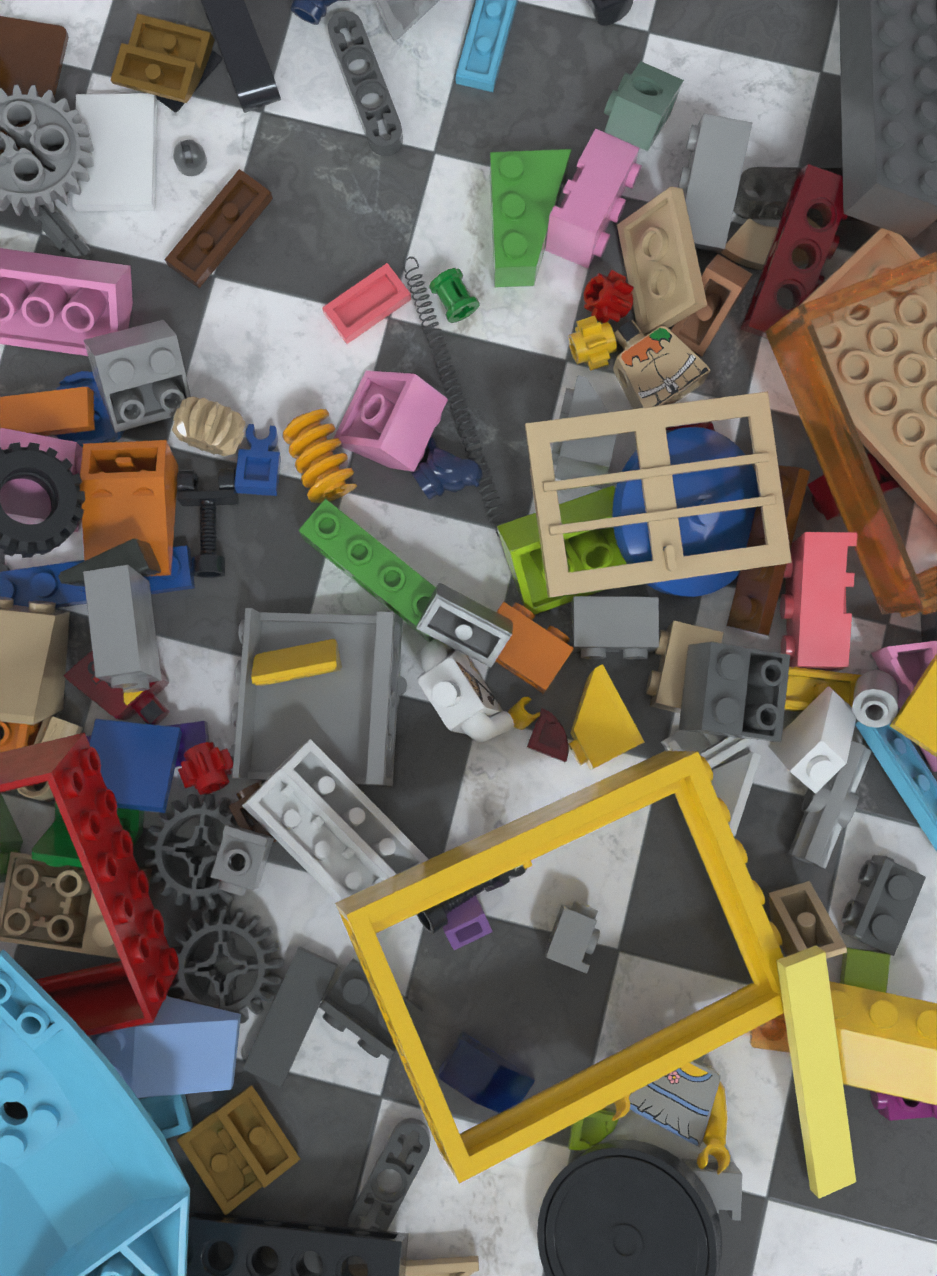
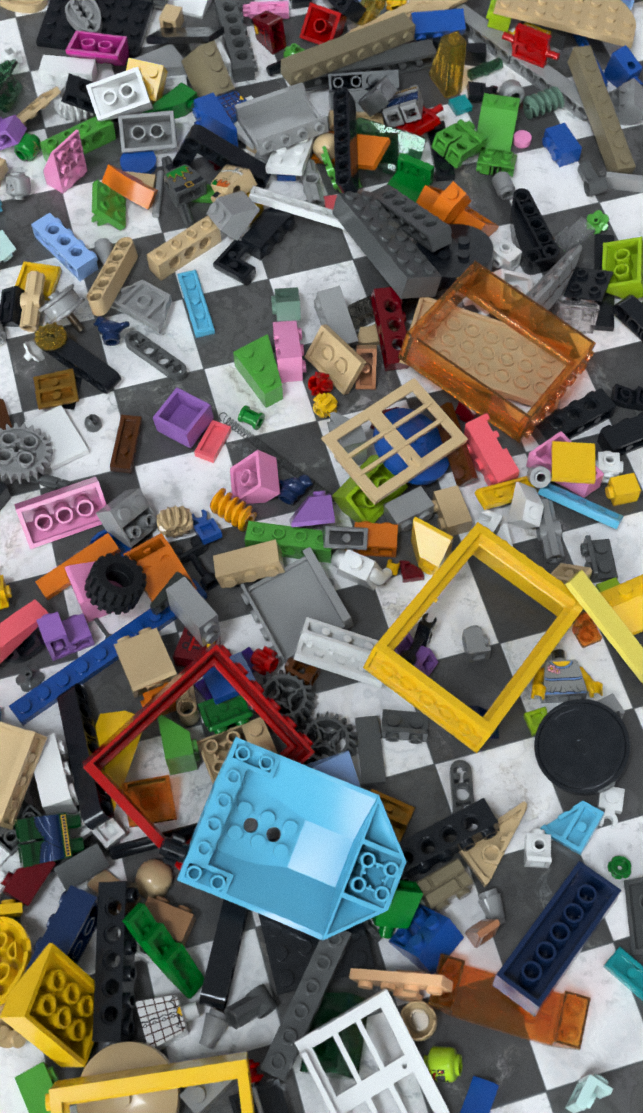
camera: 30 degrees left, 20 degrees down
light grey brick [210,825,274,895] -> none
yellow slope [251,639,342,686] -> none
tan torso [613,320,711,409] -> none
dark grey slope [679,642,790,742] -> none
none -> medium lavender piece [153,387,214,449]
none -> tan brick [213,539,285,588]
none -> medium lavender slope [290,490,335,527]

